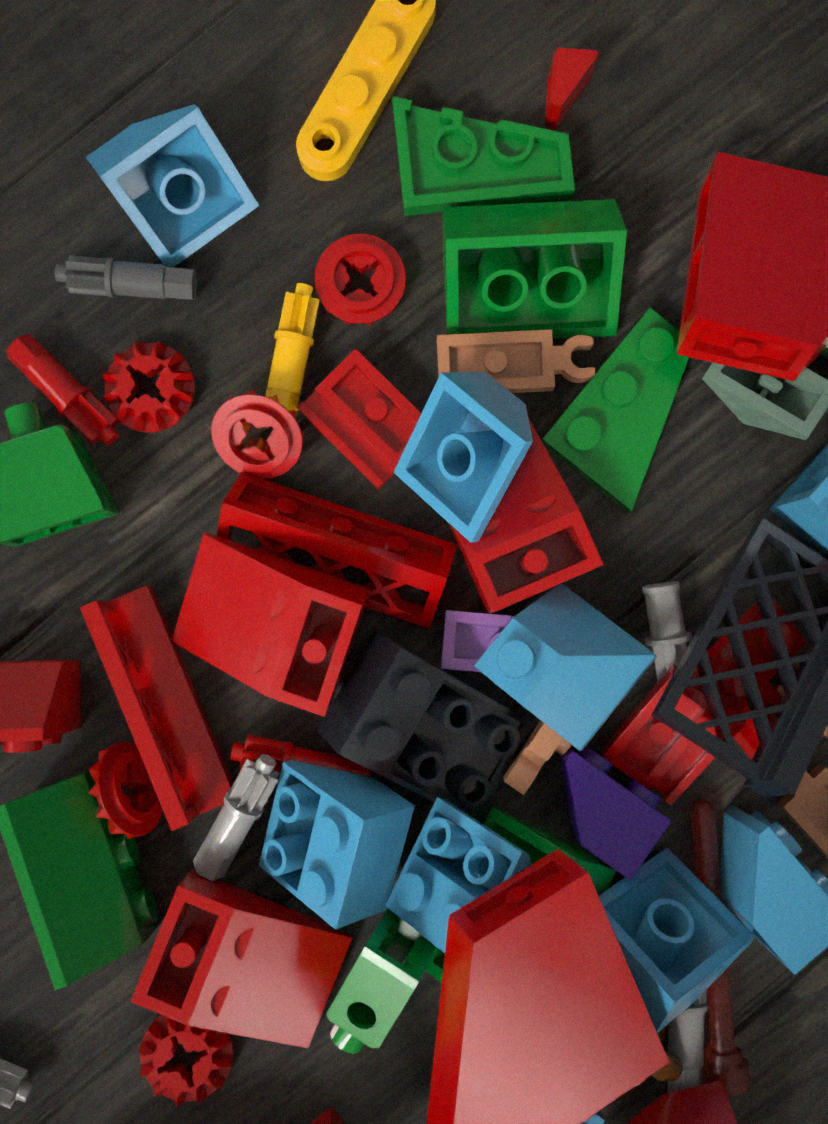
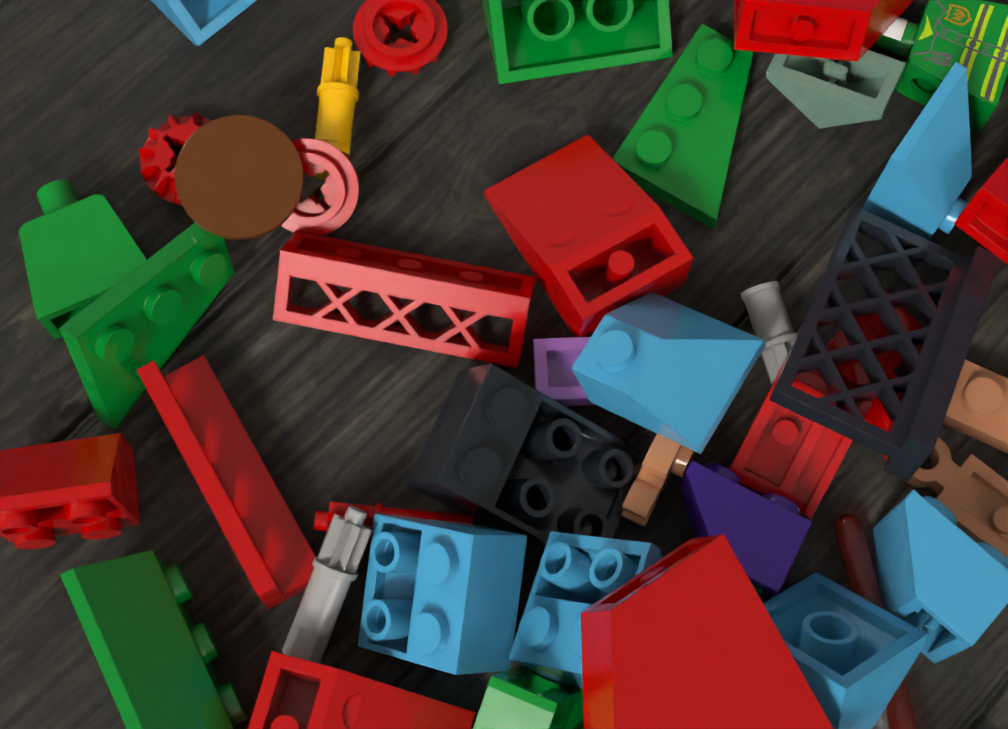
camera: 10 degrees left, 15 degrees down
red piece [6,333,120,446] -> none
dark grey piece [55,255,197,300] -> none
red gear [88,742,163,839] -> none
red slope [171,532,371,717] -> none
red plate [296,348,421,490] -> none
dark azure slope [393,372,533,543] -> none
nougat plate [436,330,595,393] -> none
none -> green wing [59,223,234,429]
none -> reddish brown shield [175,115,303,240]

